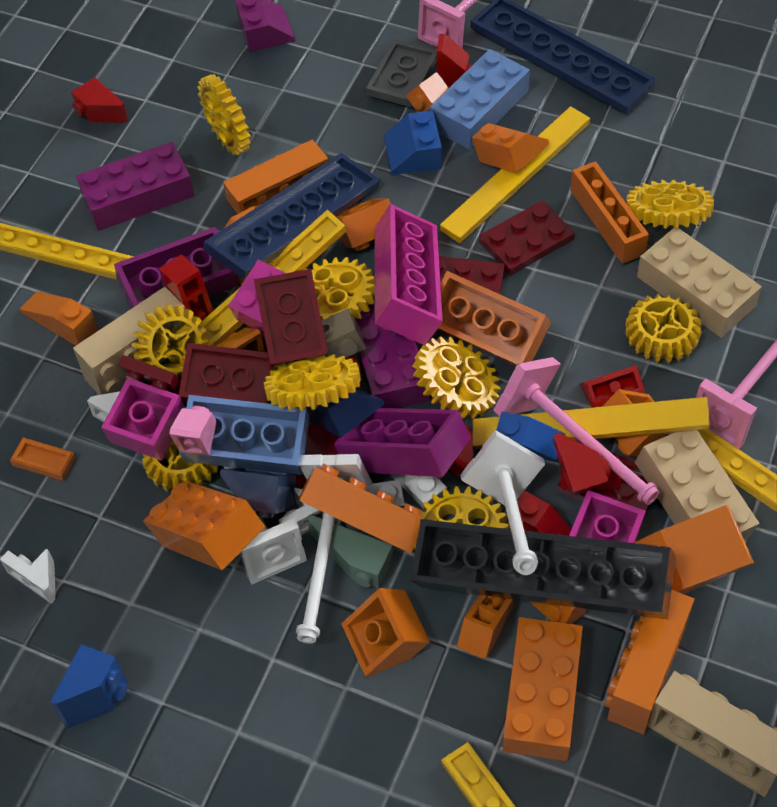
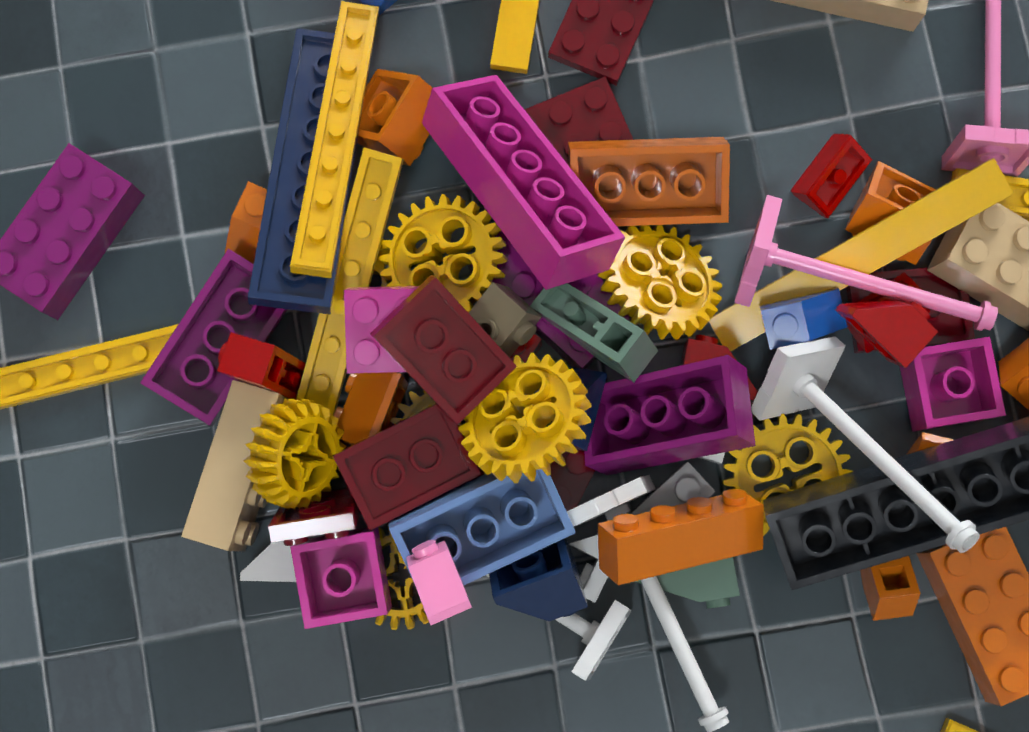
camera: 30 degrees left, 25 degrees up
orange tile [10,437,76,481] -> none
orange slope [19,291,98,346] -> none
orange brick [143,481,265,570] -> none
yellow gear [197,74,251,155] -> none
orange brick [223,139,328,214] -> none
orange slope [341,588,430,677] -> none
red slope [508,491,572,536] -> none
yellow gear [625,293,702,364] -> none
none -> yellow tile [290,1,379,278]
none -> sand green slope [530,283,658,382]

